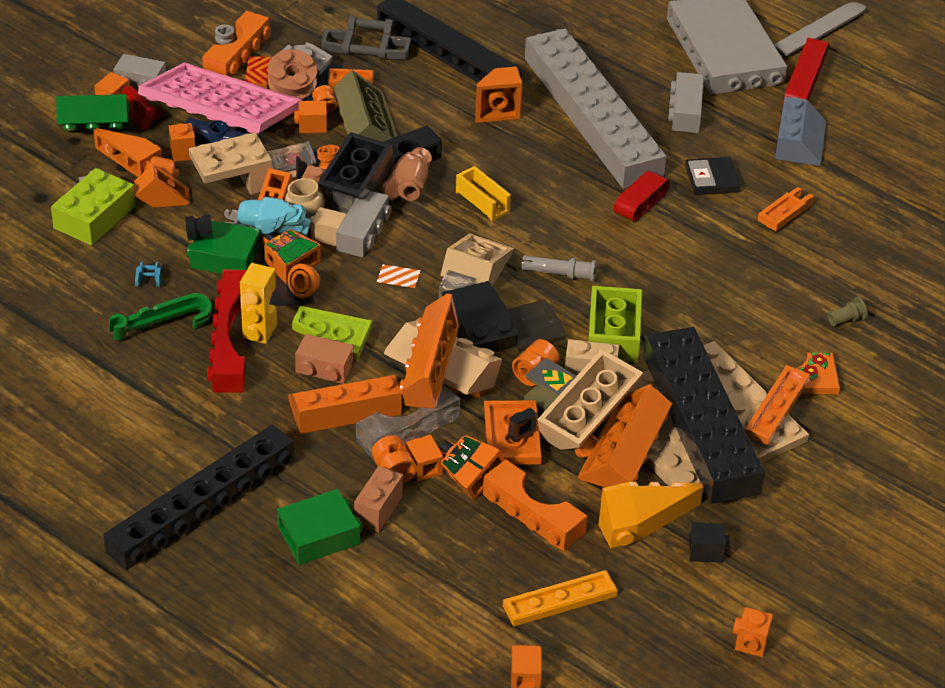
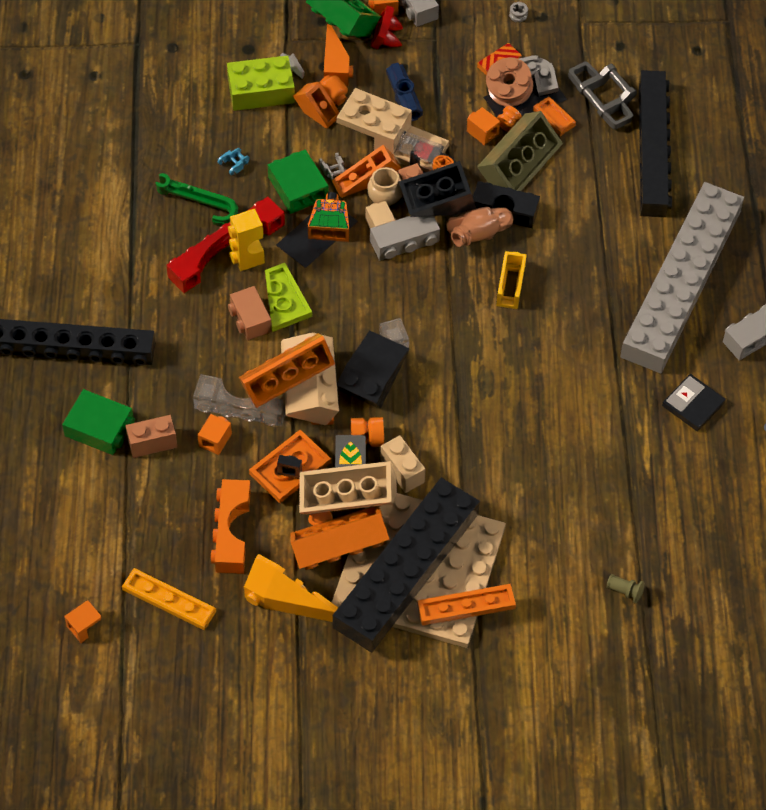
camera: 50 degrees right, 15 degrees up
bright pink plate [138,62,302,134] -> none
orange brick [169,123,195,162] -> none
black wheel [185,214,213,241] -> none
orange arch [202,11,271,77] -> none
medium azure animal [237,197,311,237] -> none
orange brick [287,264,320,298] -> none
orange slope [288,375,402,434] -> none
orange wheel [371,435,417,484] -> none
sticker [377,265,421,288] -> none
orange torso [439,435,505,501] -> none
tan slope [441,233,514,286] -> none
orange slope [475,67,522,123] -> none
clear smoke slope [508,299,567,352] -> none
light grey pin [522,255,597,282] -> none
lime brick [588,286,642,363] -> none
red beam [613,170,670,222] -> none
black brick [689,522,730,563] -> none
orange brick [733,607,773,657] -> none
orange hinge [757,187,815,231] -> none
orange tile [796,353,840,395] -> none

